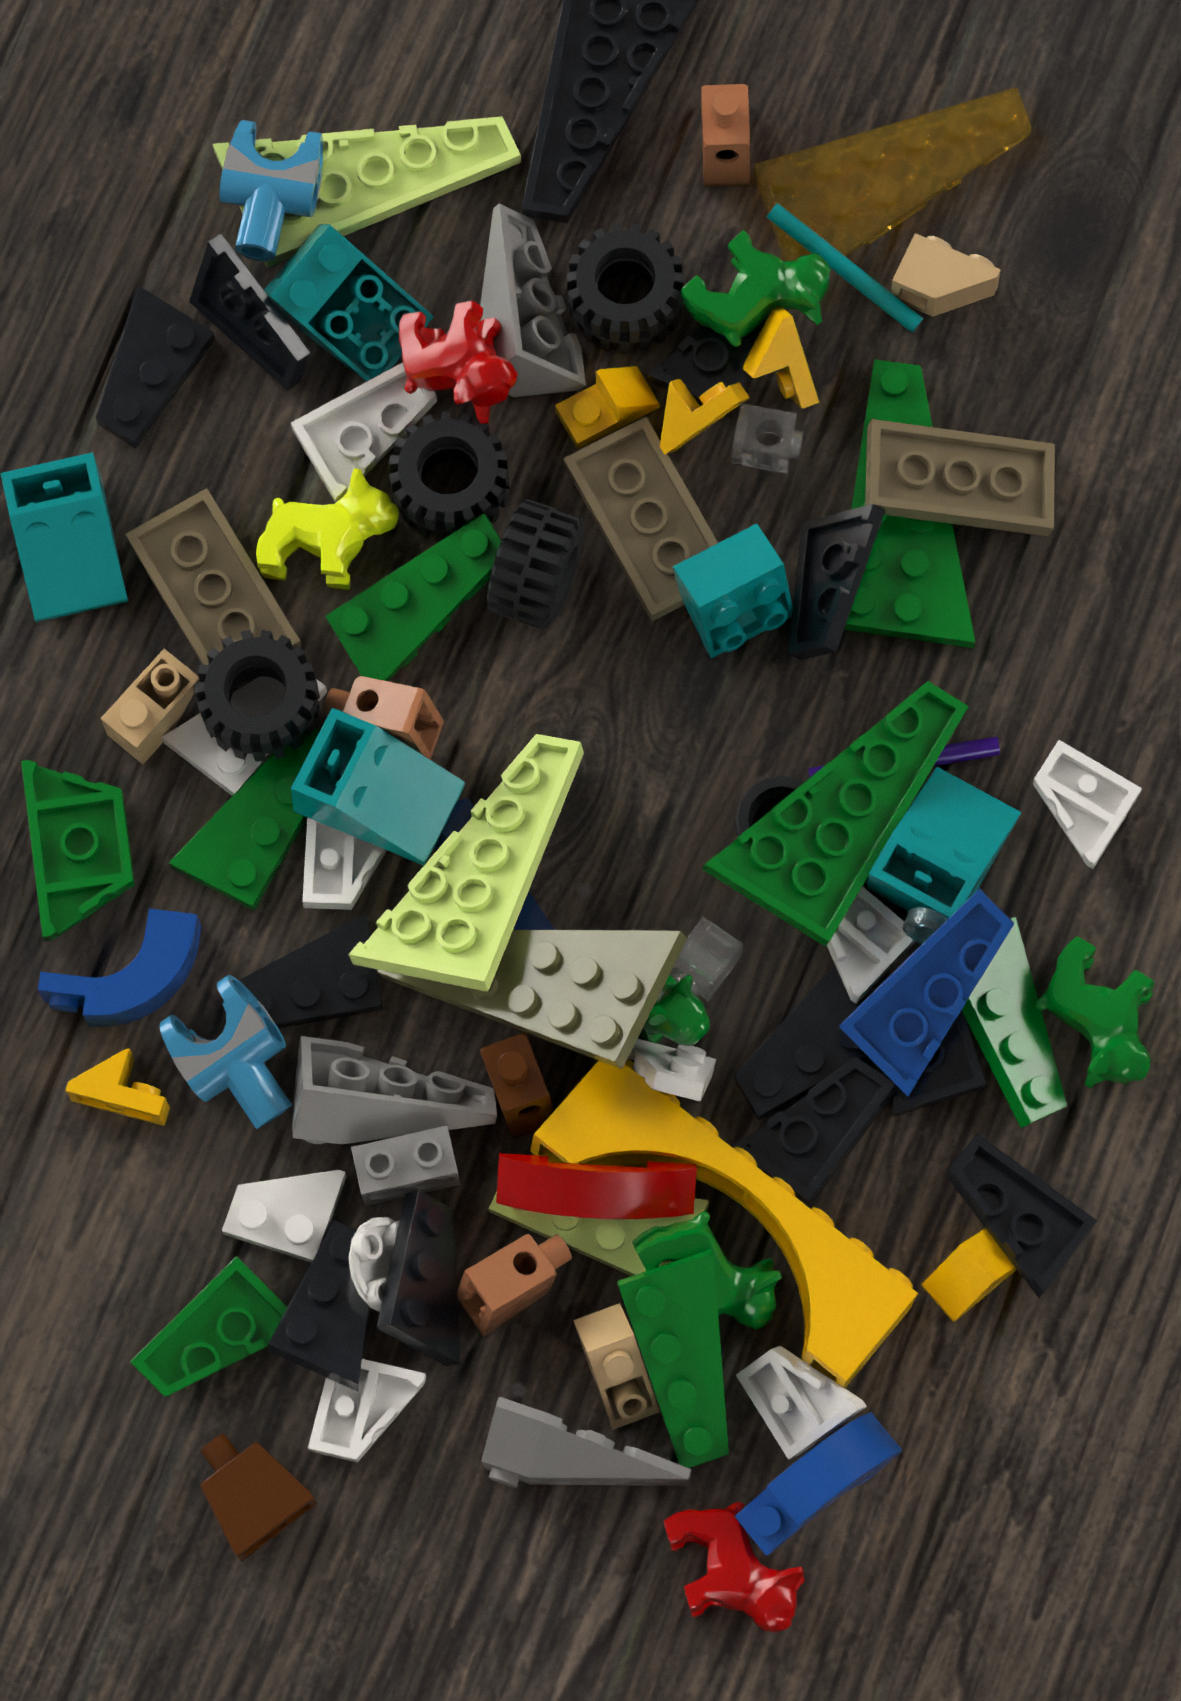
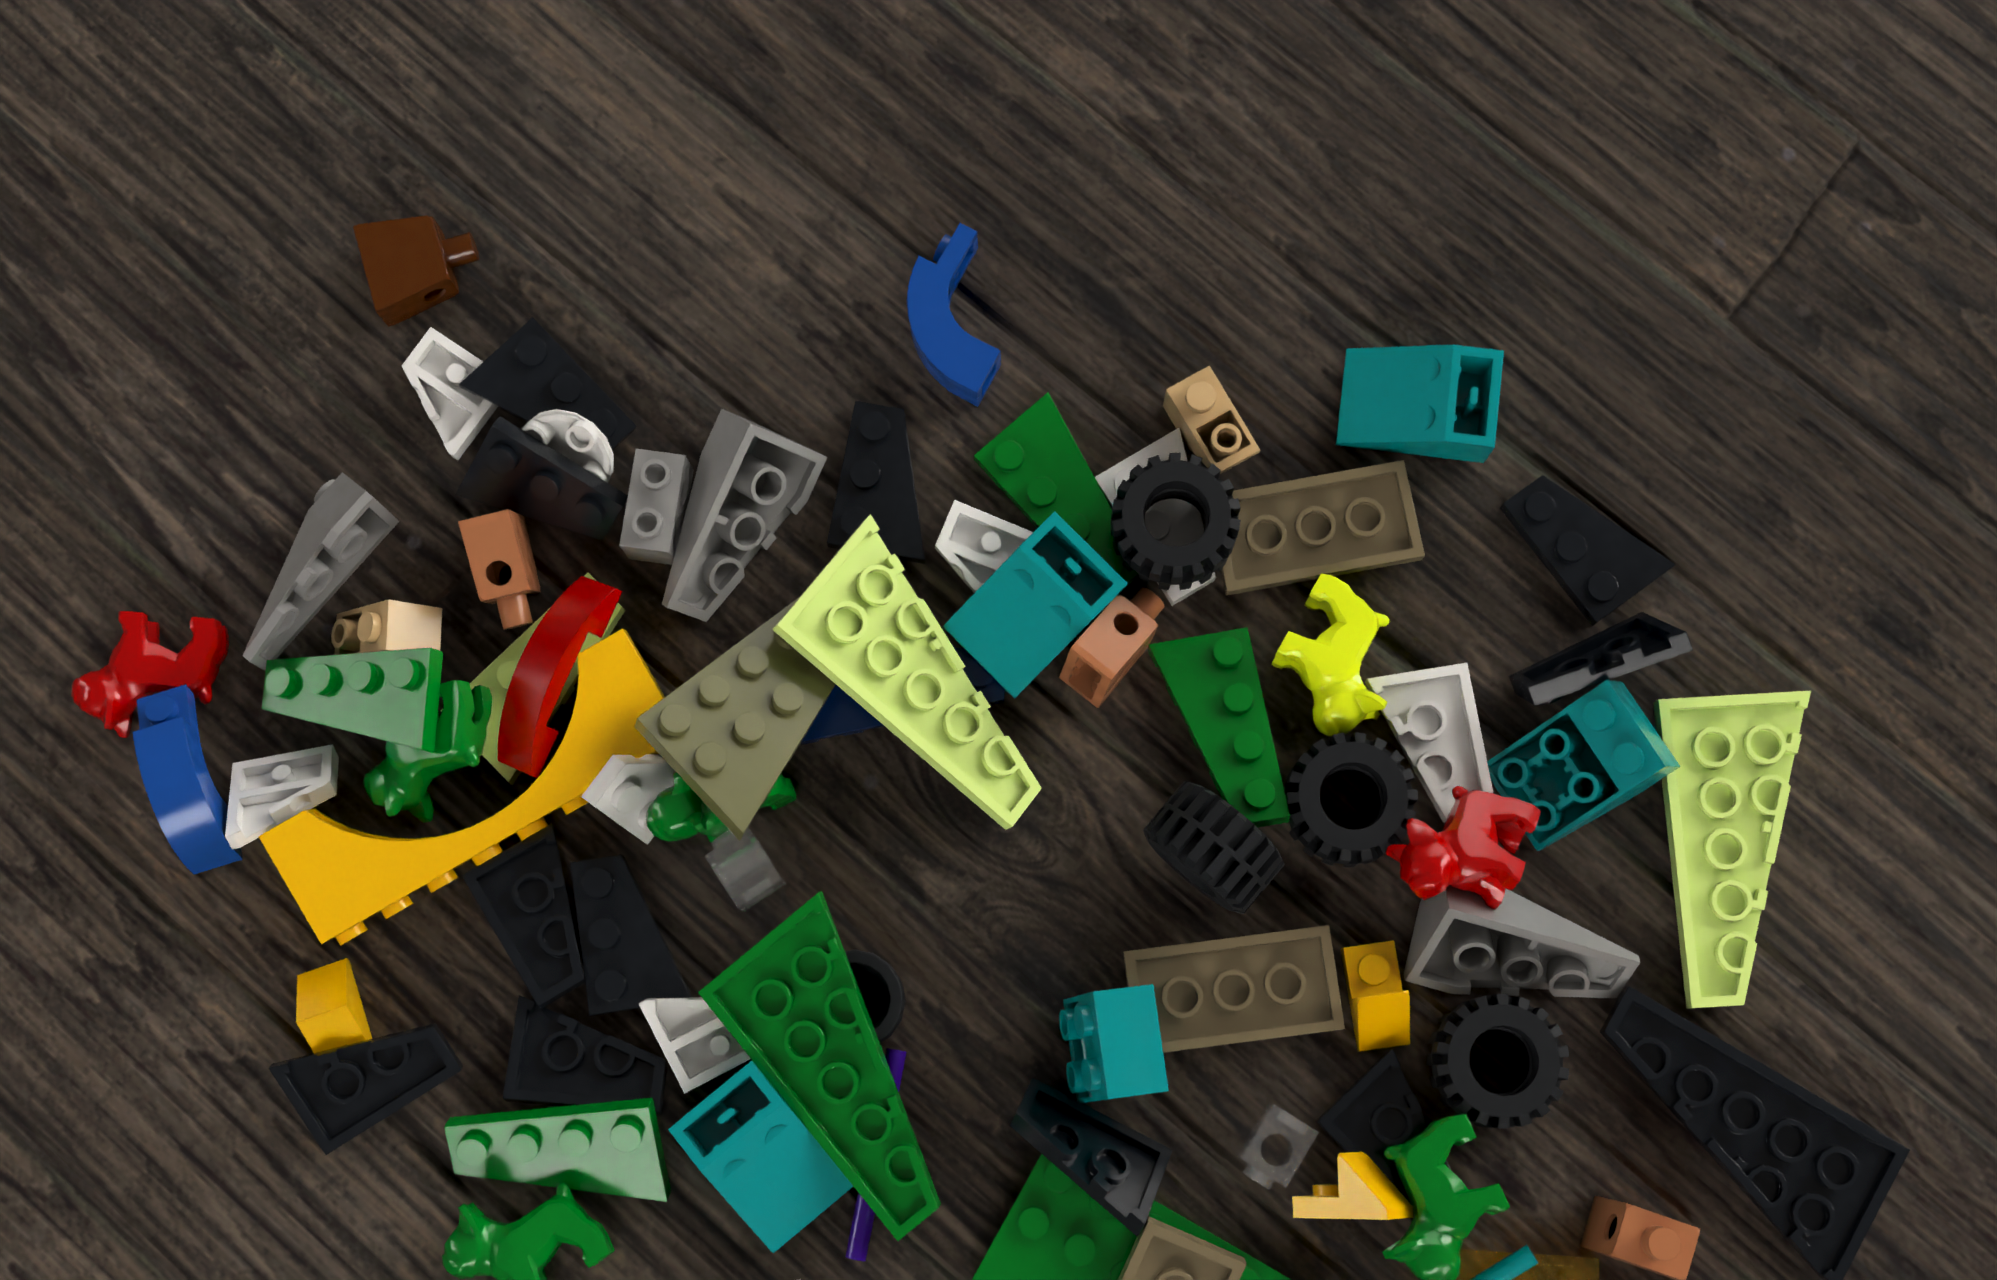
camera: 110 degrees right, 5 degrees up
green wing [21,760,135,942] -> none
yellow slope [65,1048,170,1126] -> none
green wing [130,1256,288,1398] -> none
dark azure connector [159,975,293,1130] -> none
dark azure connector [219,120,323,262] -> none
white wing [222,1170,347,1263] -> none
reddish brown torso [479,1032,555,1139] -> none
yellow slope [660,379,750,455] -> none
blue wing [839,888,1014,1096] -> none
clear light blue tile [902,907,948,944] -> none

